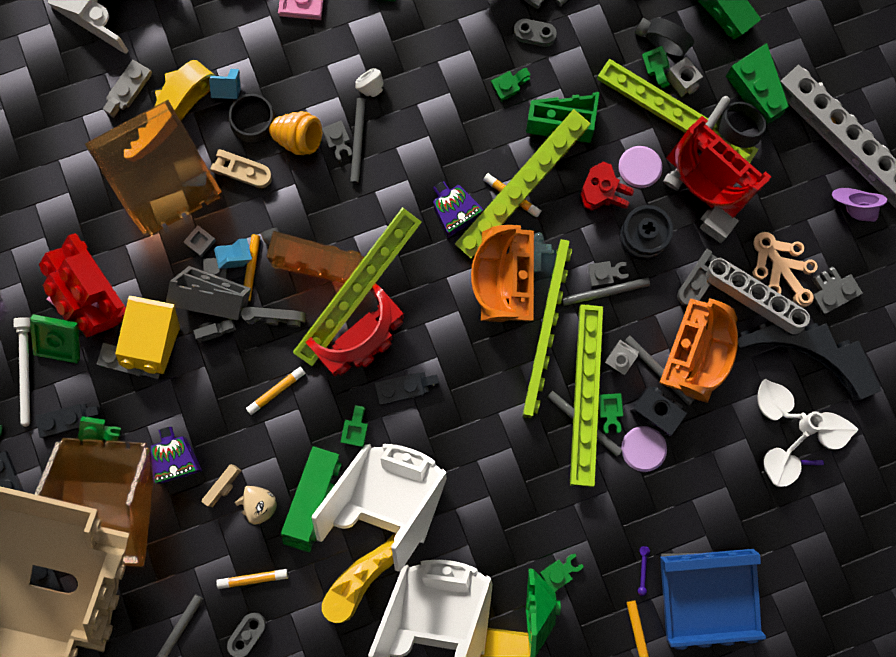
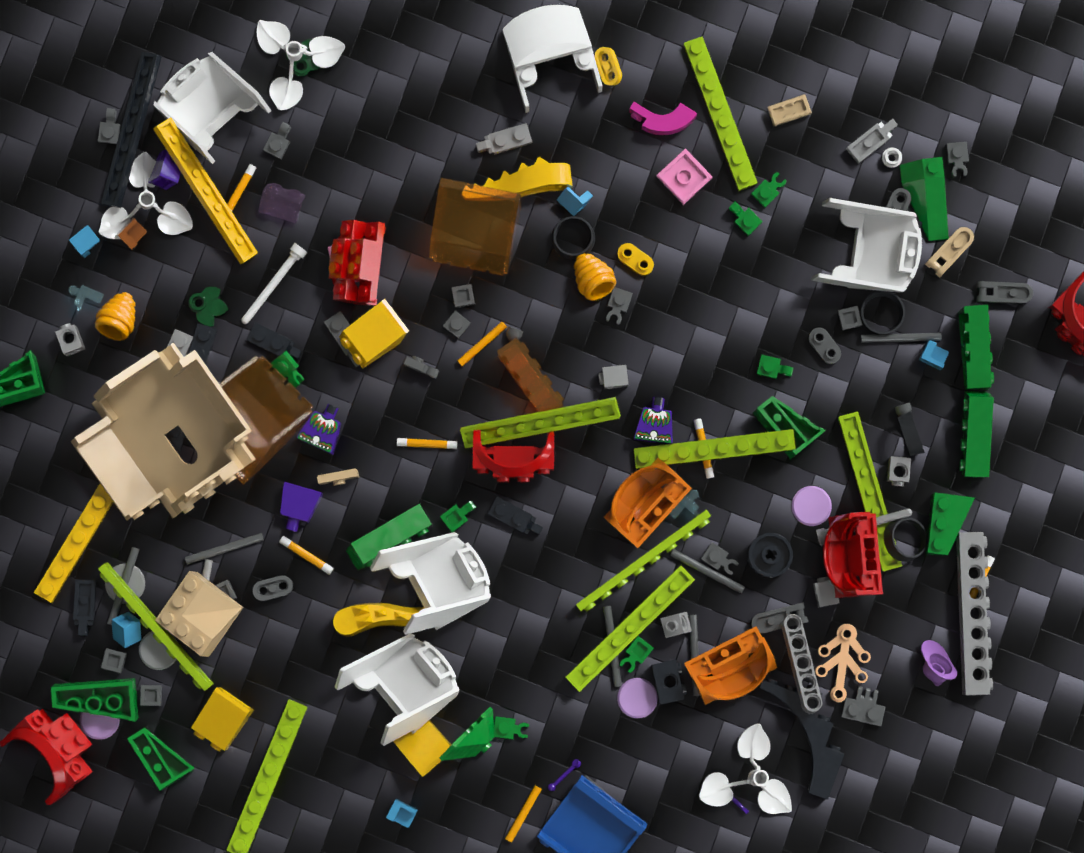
camera: 45 degrees right, 5 degrees up
green tile [30,314,80,363] -> none
dark grey wedge [166,266,251,320] -> none
tan plate [210,149,272,188] -> none
dark azure panel [214,238,252,269] -> none
tan piece [235,486,277,525] -> none
dark grey plate [241,307,306,327] -> none
dark grey bar [350,98,366,184] -> none
white cone [355,69,384,97] -> none
red hinge [580,162,634,211] -> none
green plate [642,46,671,88] -> none
none -> dark purple torso [280,482,323,532]
none -> light grey brick [599,365,629,389]
none -> yellow plate [618,243,654,276]

